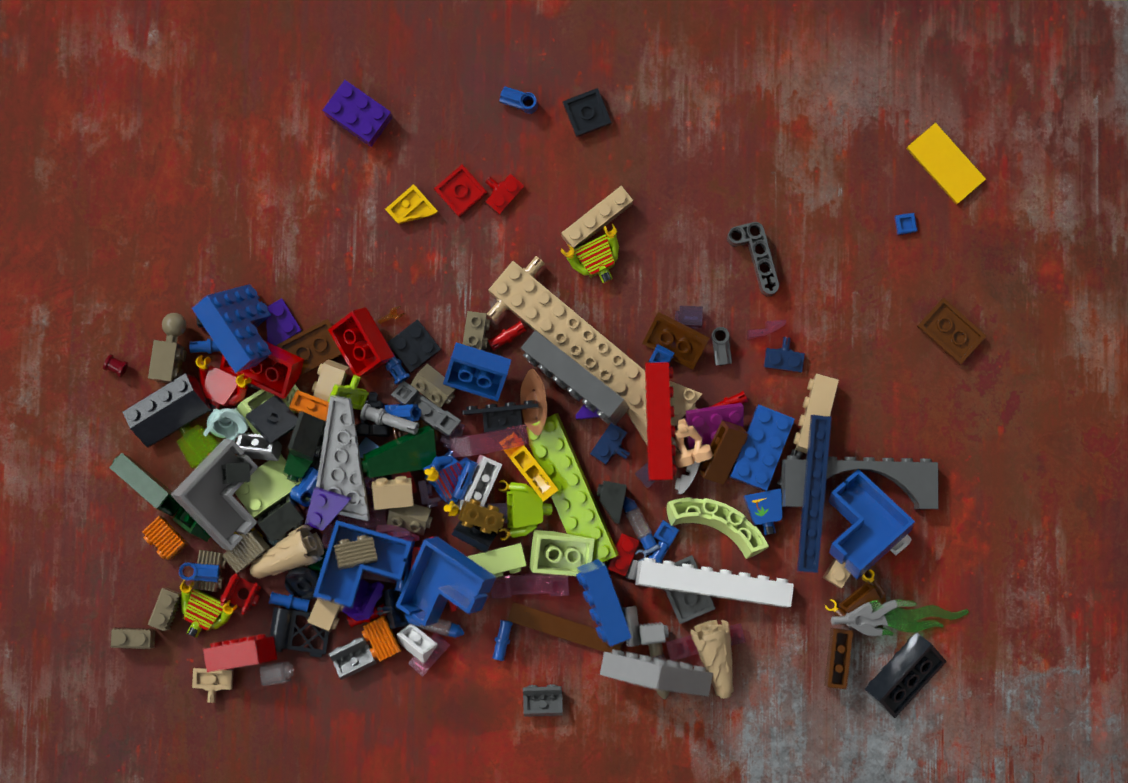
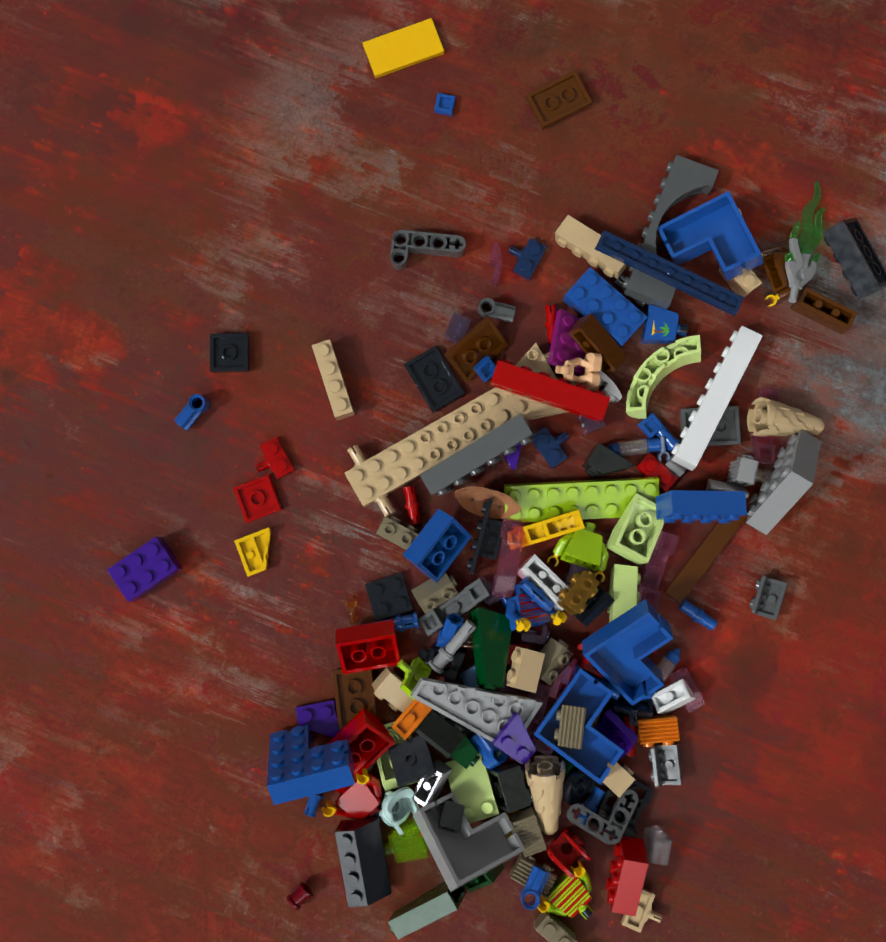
camera: 70 degrees left, 0 degrees up
orange brick [142,516,188,560] -> none
dark tan brick [148,313,187,383] -> none
torso [561,224,619,283] -> none
none -> black tile [404,346,465,413]
none -> dark grey beam [566,789,638,845]

